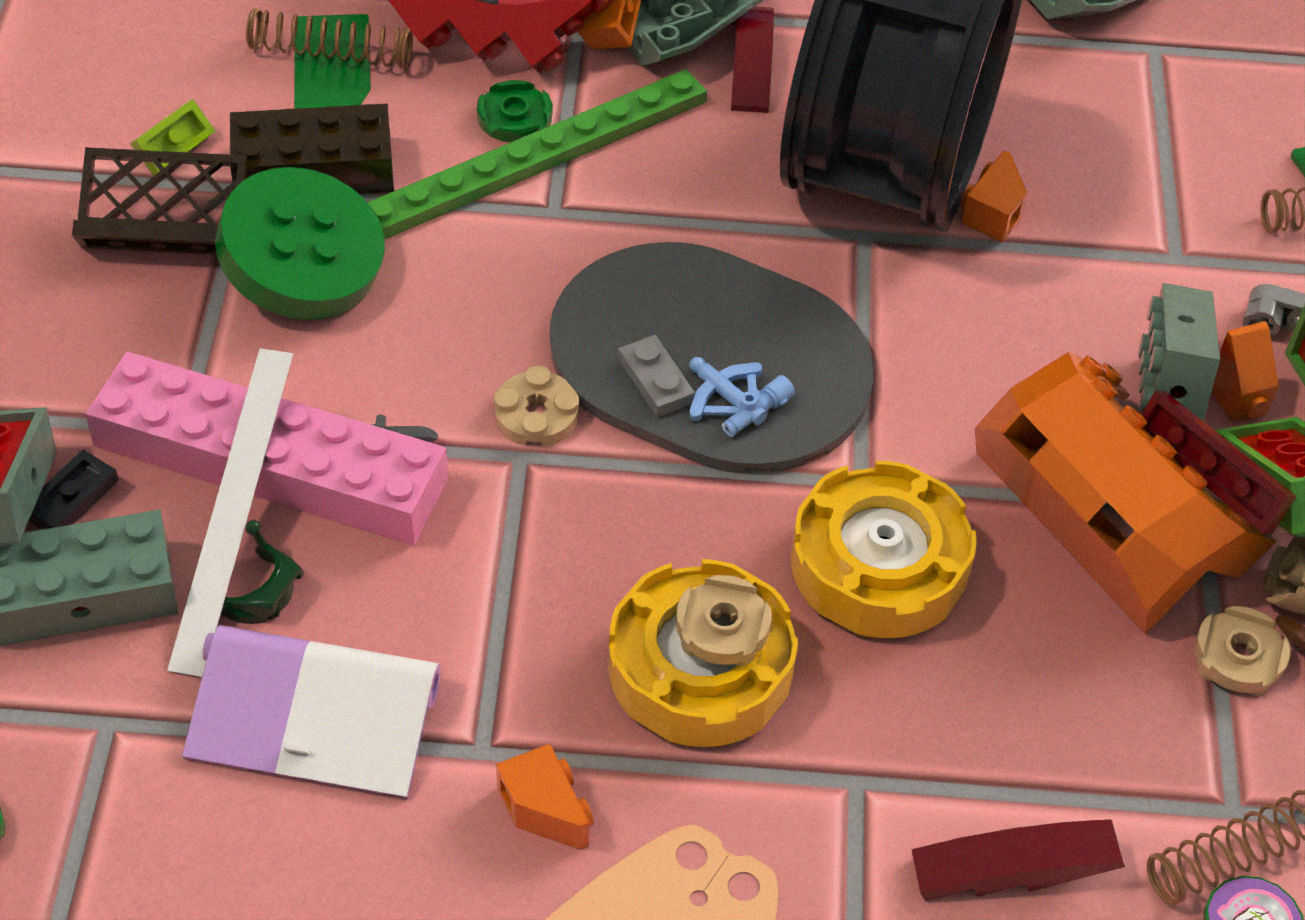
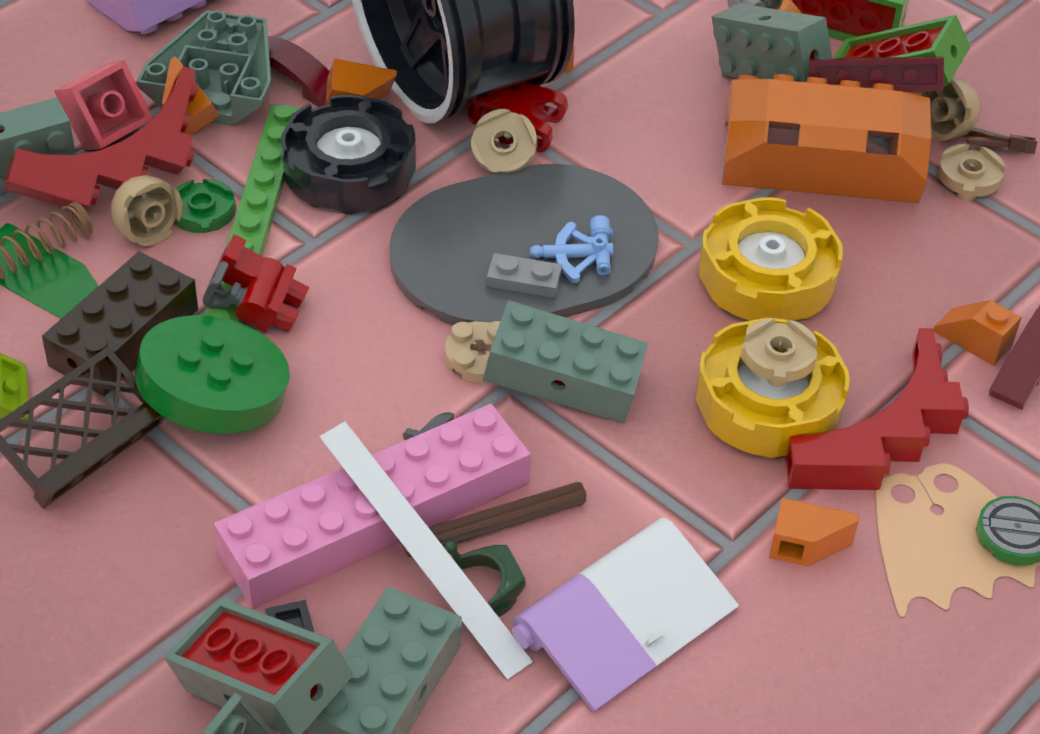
camera: 50 degrees left, 5 degrees down
none -> tan cylinder [111,175,183,247]
none -> red hips [202,234,309,333]
none -> black piece [281,95,416,215]
none -> orange slope [325,58,397,105]
none -> reddish brown axle [403,481,587,557]
none -> red piece [468,82,568,153]
none -> tan plate [471,109,537,175]
none -> sand green brick [483,300,648,423]
none -> red arch [785,328,969,490]
none -> orange slope [933,300,1022,366]

